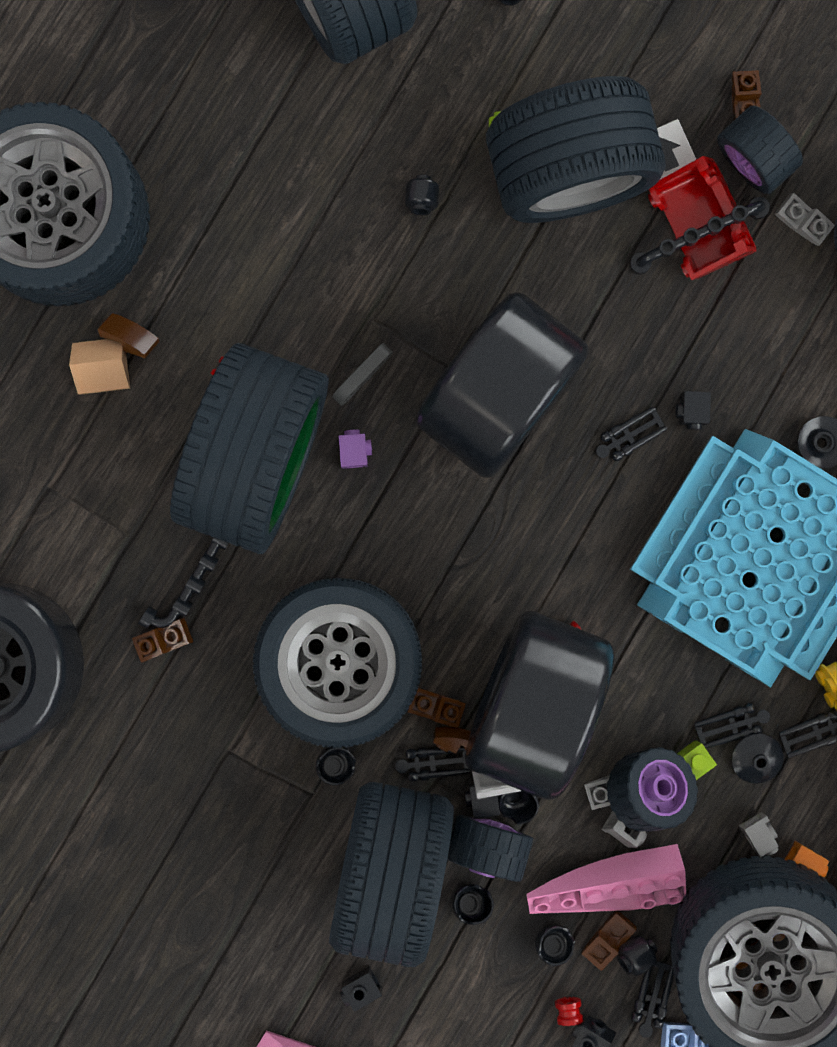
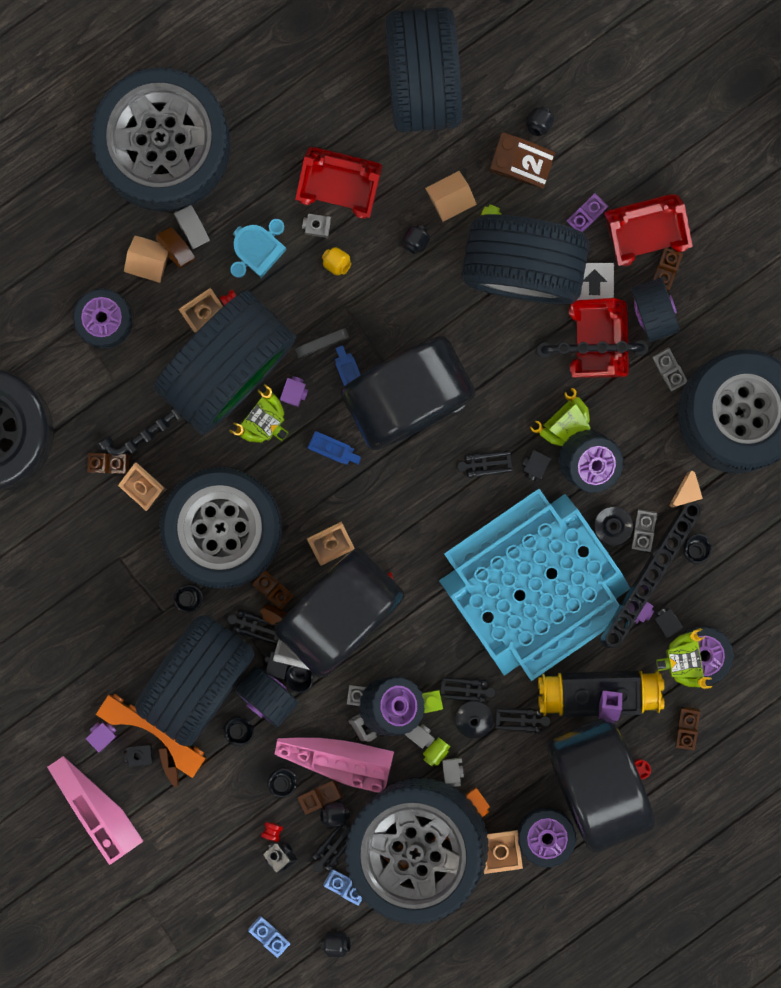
camera: 20 degrees right, 0 degrees up
none -> wheel [73,288,133,349]
none -> medium lavender brick [86,722,117,752]
none -> orange arch [96,694,206,778]
none -> light nougat slope [118,463,167,511]
none -> reddish brown slope [159,747,179,787]
none -> light grey slope [174,205,210,249]
none -> light nougat slope [179,288,223,333]
none -> torso [229,384,289,443]
none -> medium azure piece [231,219,286,278]
none -> red windscreen [295,147,382,218]
none -> light grey brick [302,214,331,238]
none -> blue hinge [307,431,361,465]
none -> light nougat slope [307,522,355,566]
none -> yellow head [322,247,351,276]
none -> blue hinge [335,345,360,386]
none -> light grey brick [405,724,435,749]
none -> lime brick [423,737,450,767]
none -> light nougat slope [425,171,477,222]
none -> reddish brown slope [489,132,555,189]
none -> lime torso [530,388,590,446]
none -> black wheel [559,430,624,493]
none -> medium lavender slope [567,193,609,232]
none -> red windscreen [605,194,693,266]

